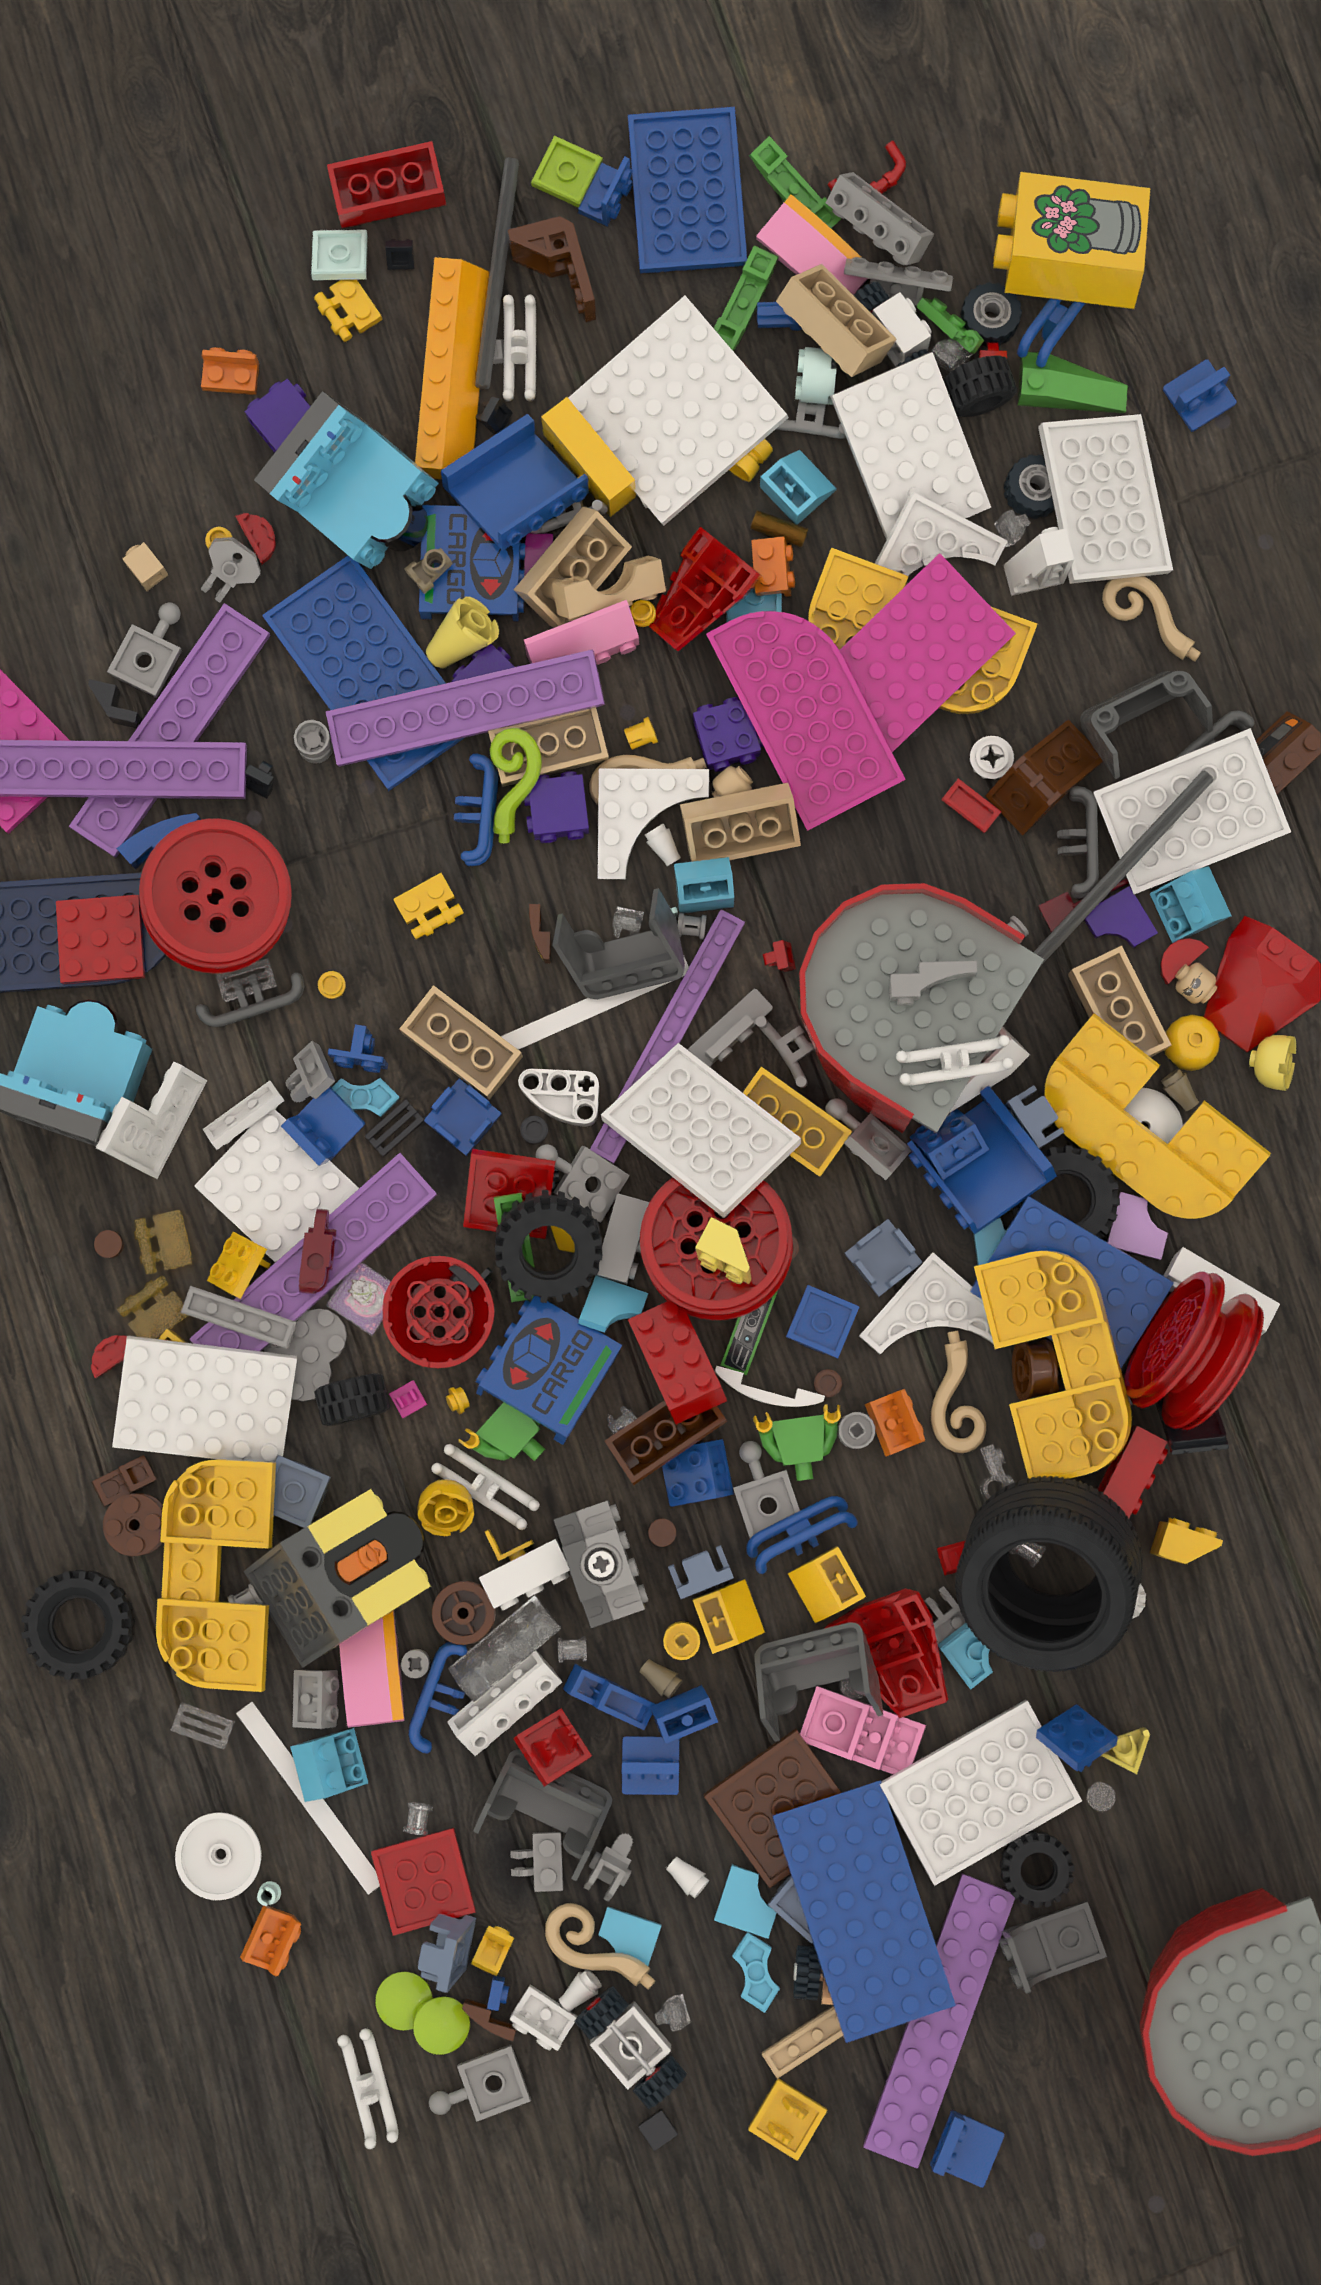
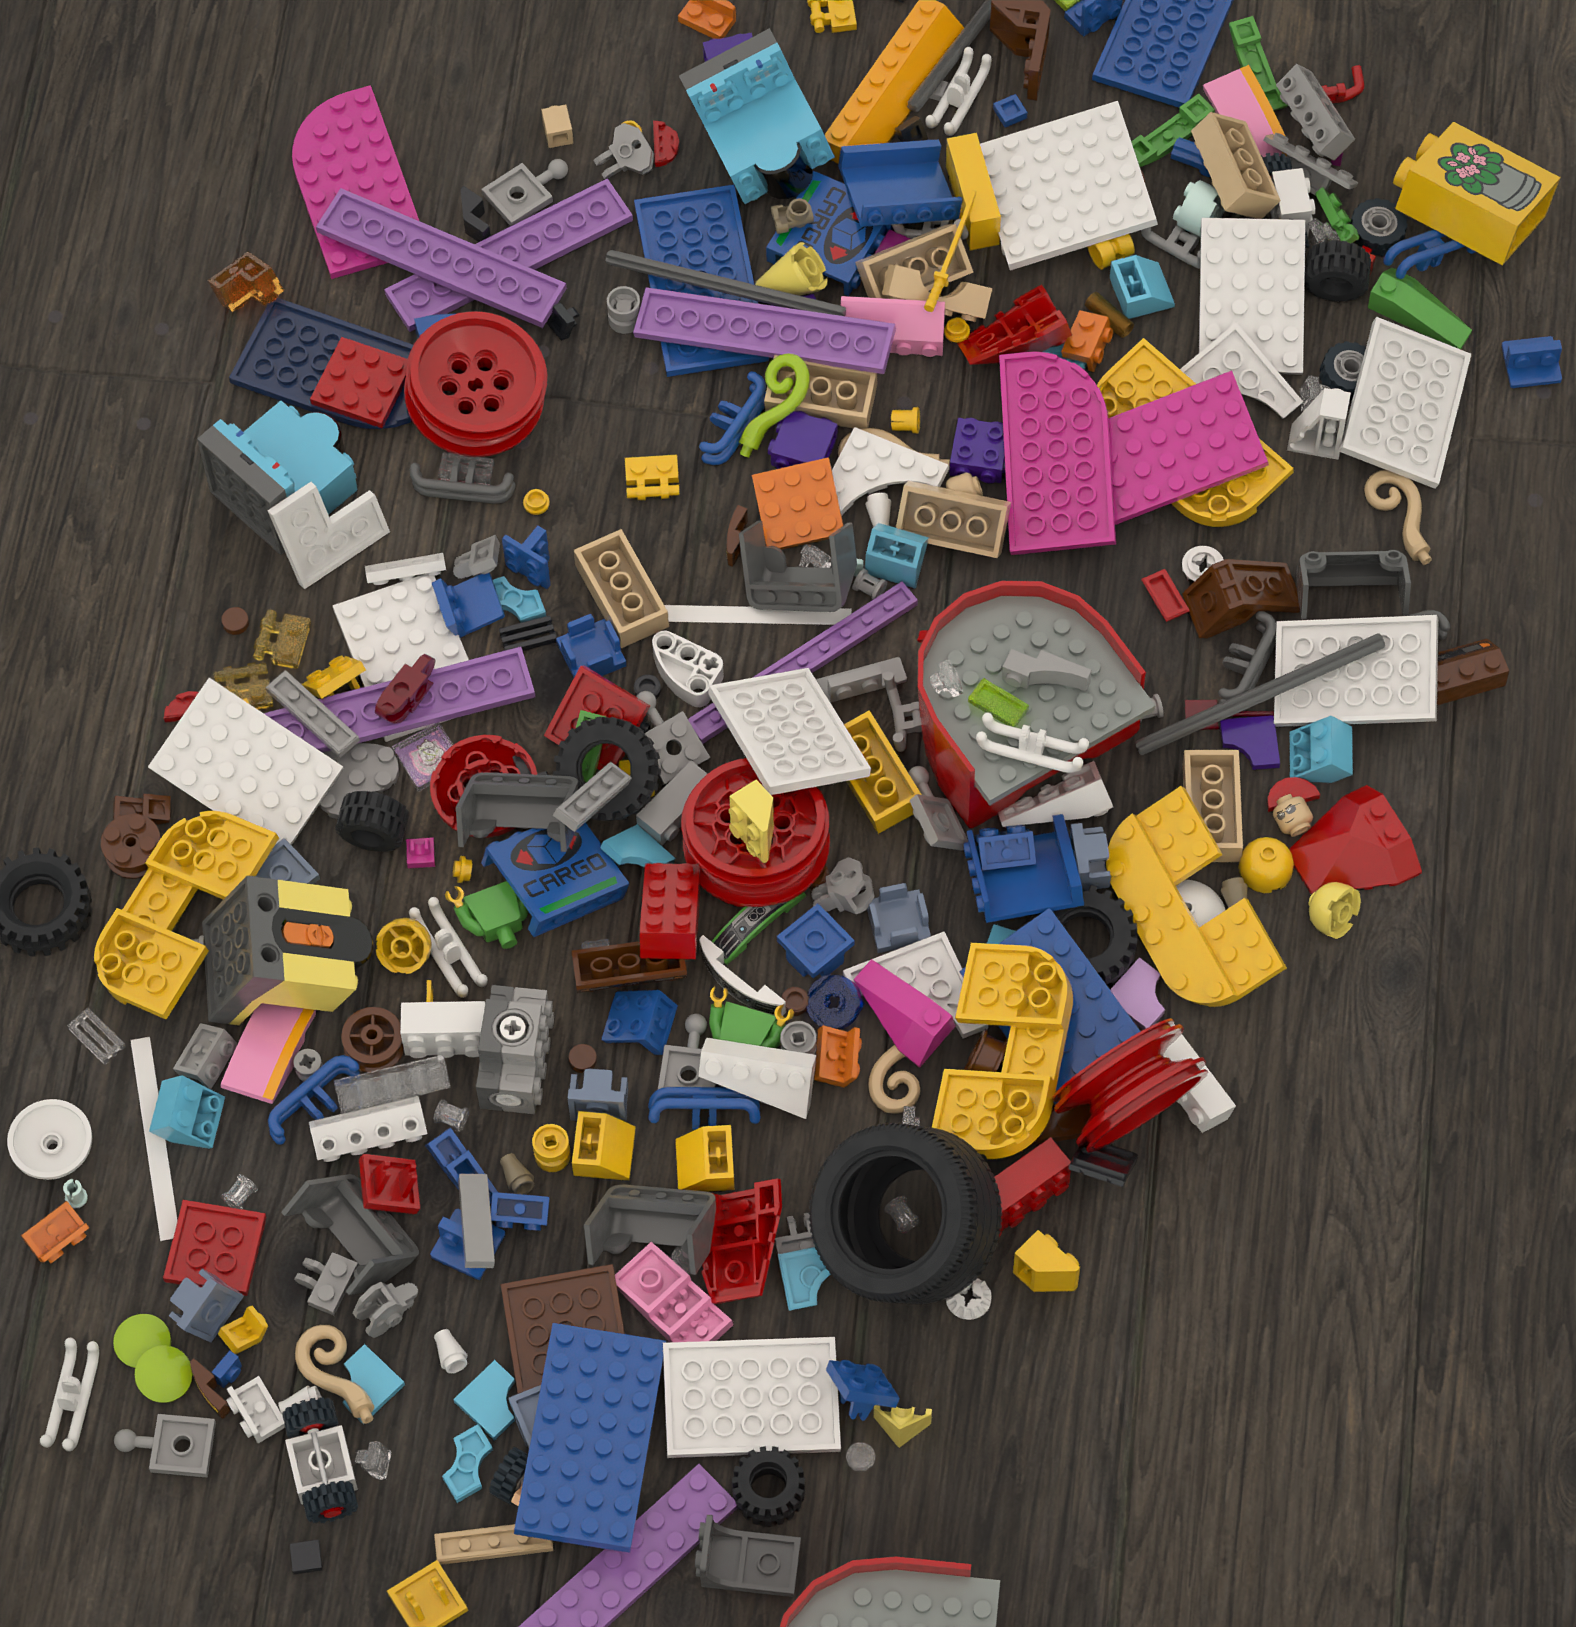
camera: 25 degrees right, 20 degrees down
none -> dark grey windscreen [456,772,579,852]
none -> light grey tile [458,1174,495,1268]
none -> light grey tile [553,762,632,832]
none -> dark grey axle [606,250,846,316]
none -> white wedge [699,1038,816,1119]
none -> orange plate [752,457,844,550]
none -> clear blue plate [807,975,864,1030]
none -> light grey hinge [811,857,874,914]
none -> dark pink wedge [853,959,956,1067]
none -> yellow sword [924,190,976,312]
none -> clear tile [929,660,963,697]
none -> clear neon green tile [968,678,1029,727]
none -> blue plate [993,94,1027,127]

